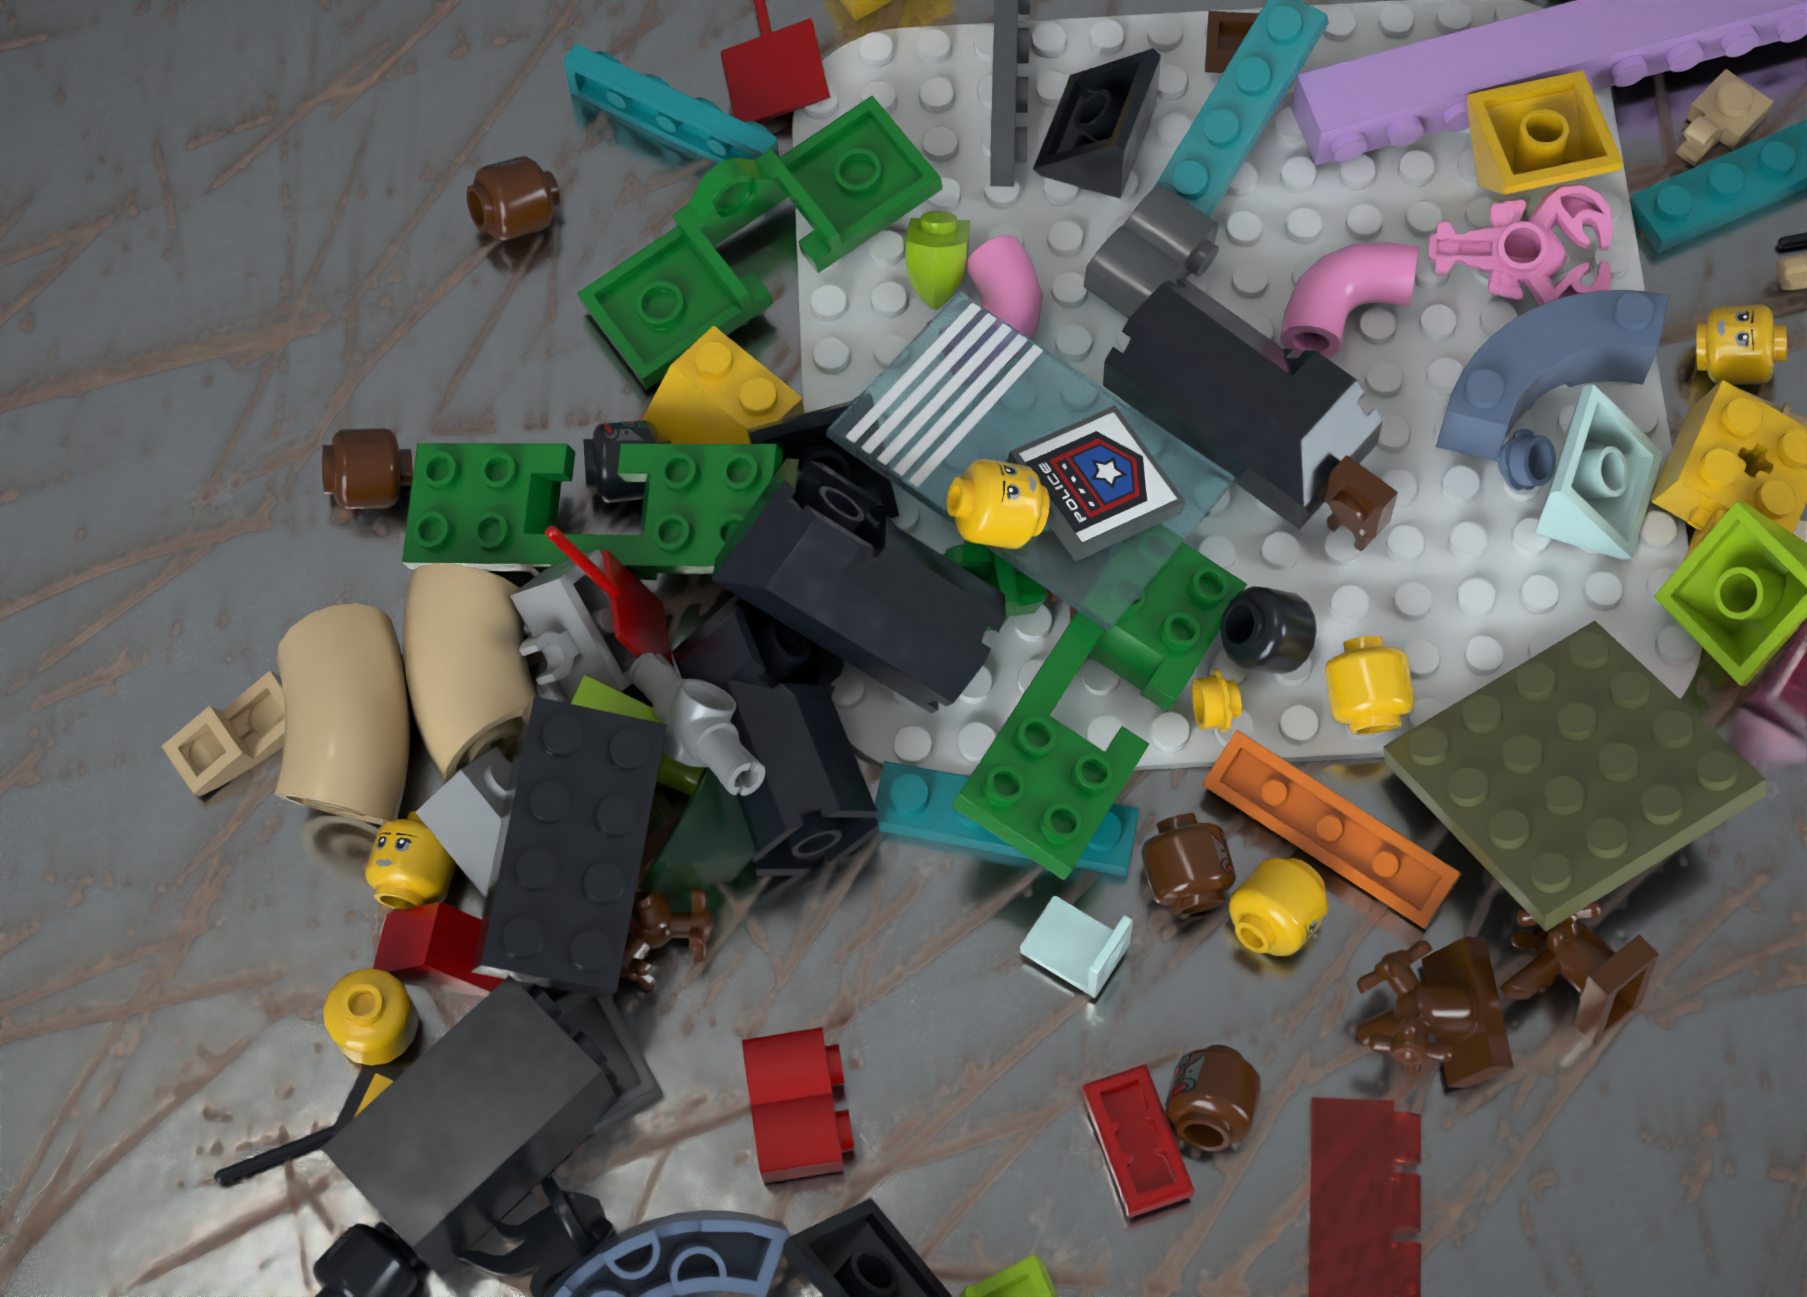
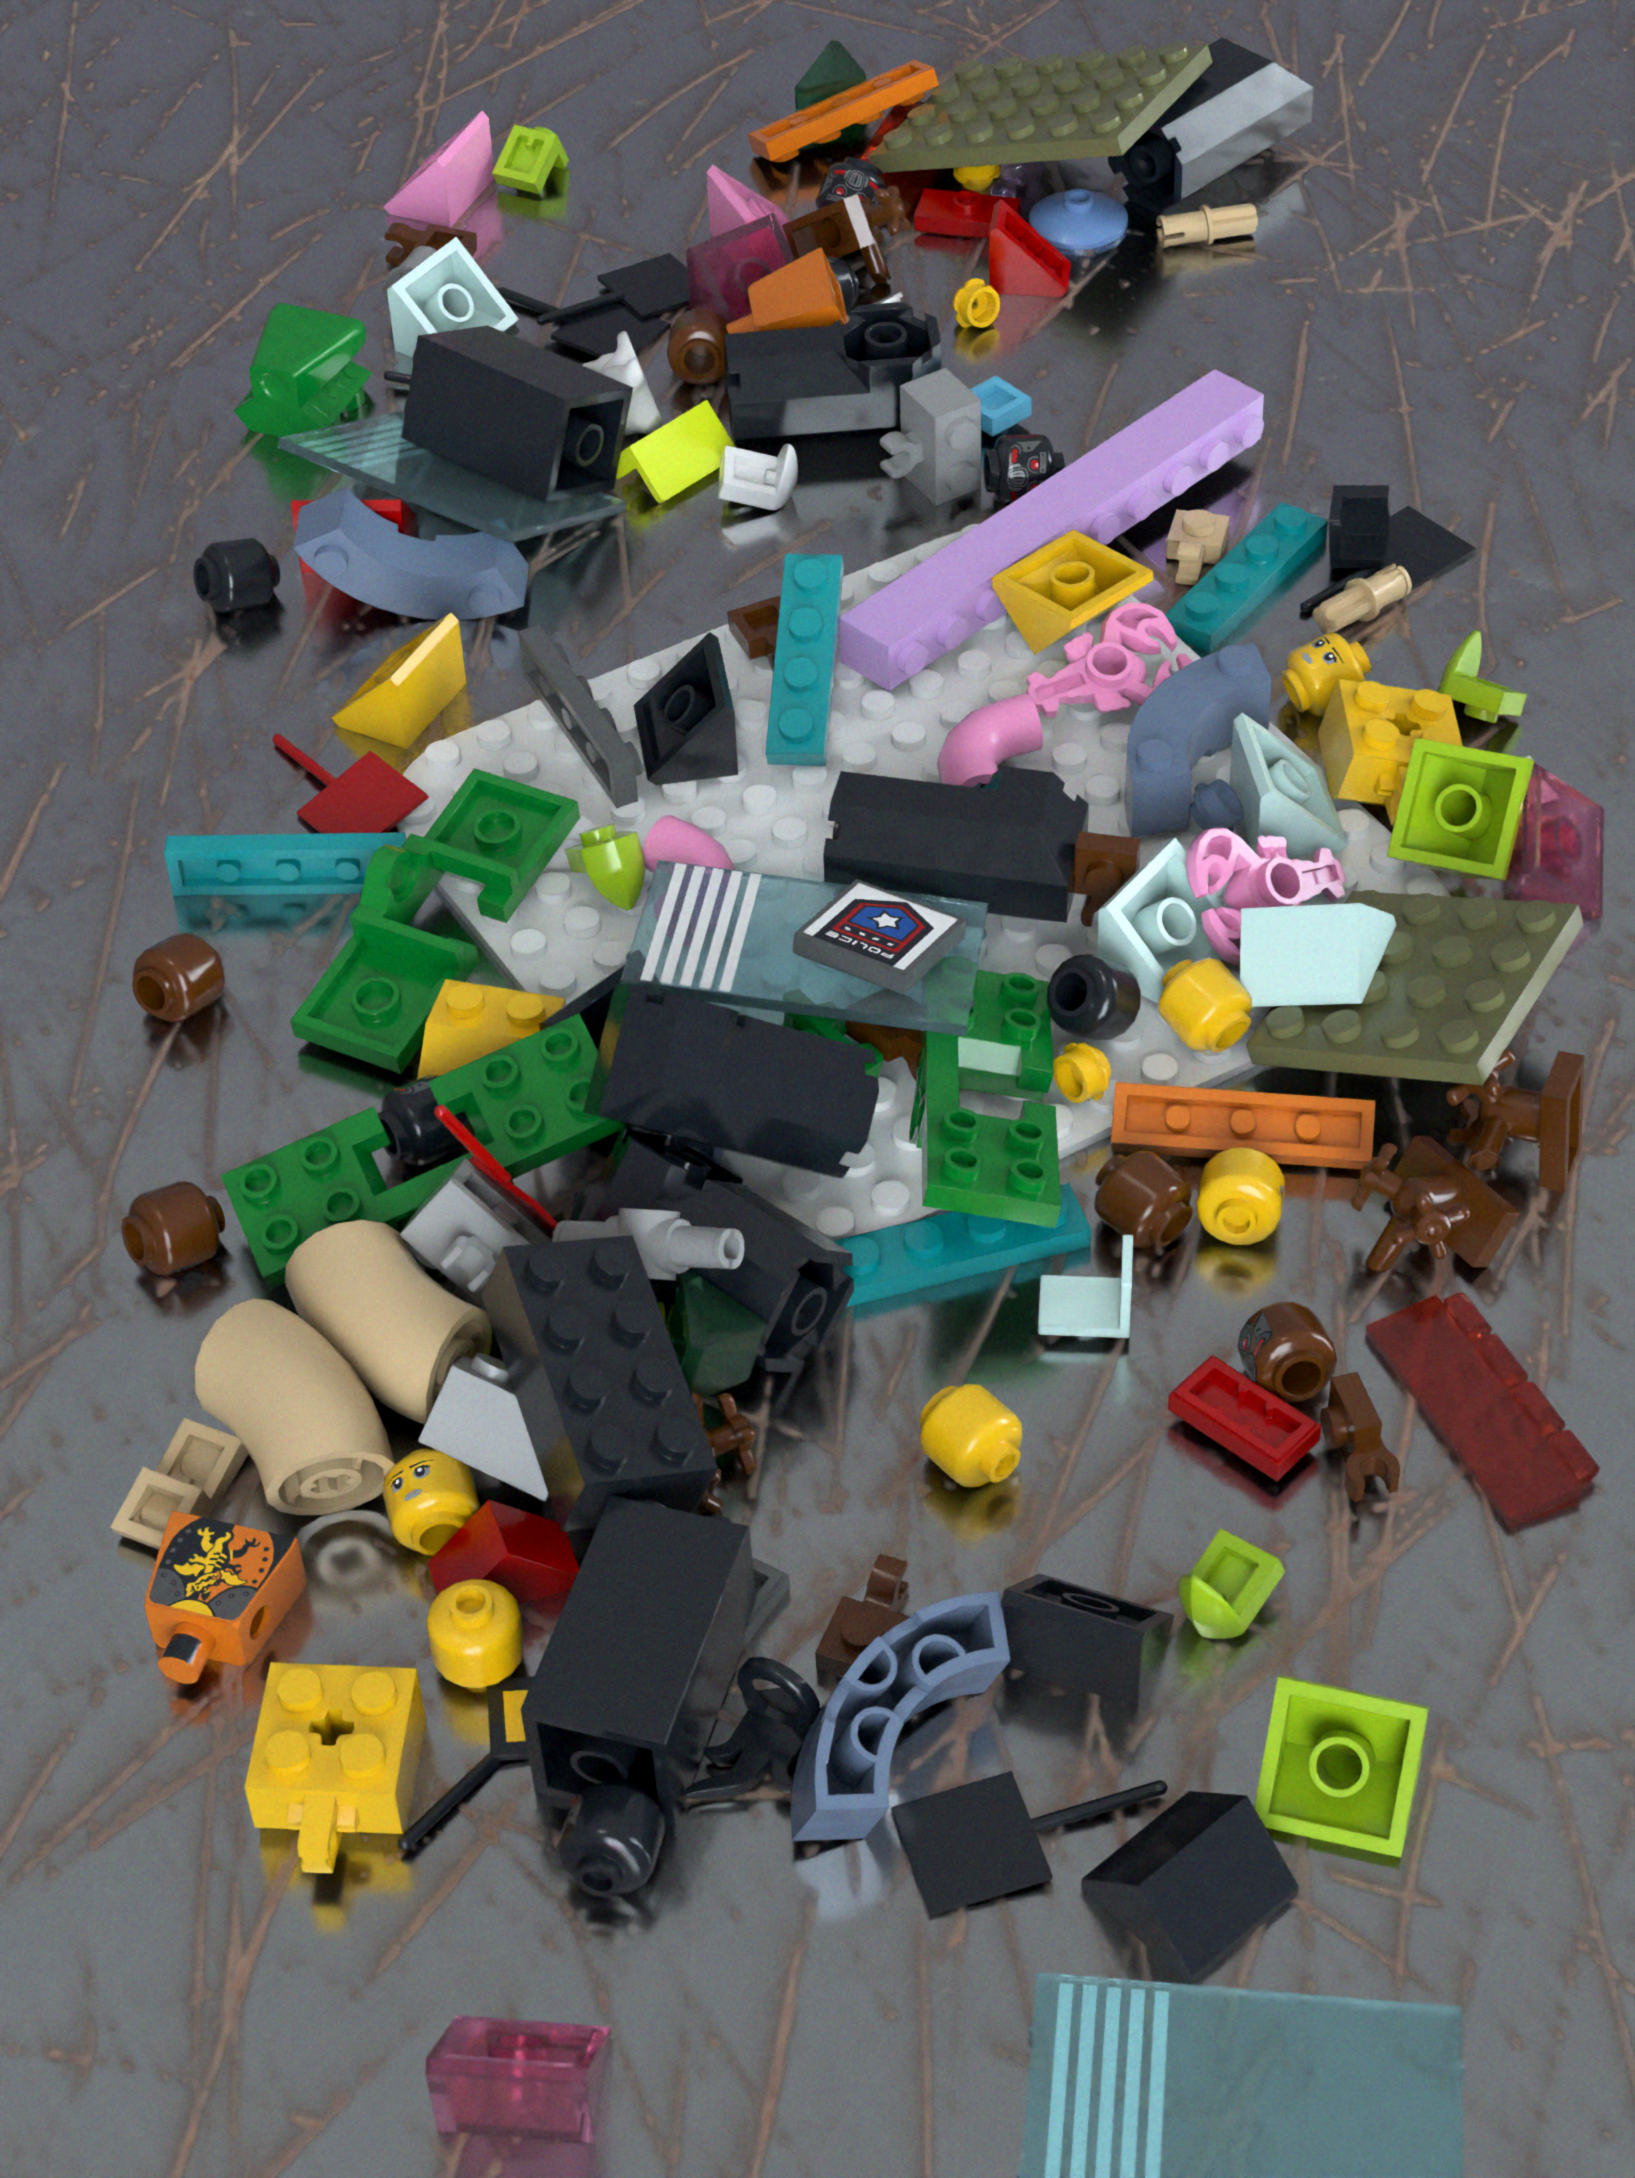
camera: 30 degrees left, 20 degrees down
red brick [742,1027,854,1183] -> none
yellow head [947,459,1050,549] -> none
dark grey brick [1084,183,1219,319] -> none
none -> torso [144,1510,307,1684]
none -> yellow hinge [244,1662,426,1874]
none -> reddish brown plate [815,1554,910,1677]
none -> yellow head [919,1384,1023,1487]
none -> light aqua slope [1097,837,1225,1003]
none -> bright pink animal [1185,827,1346,967]
none -> light aqua slope [1240,903,1396,1007]
none -> reddish brown plate [1320,1372,1400,1502]

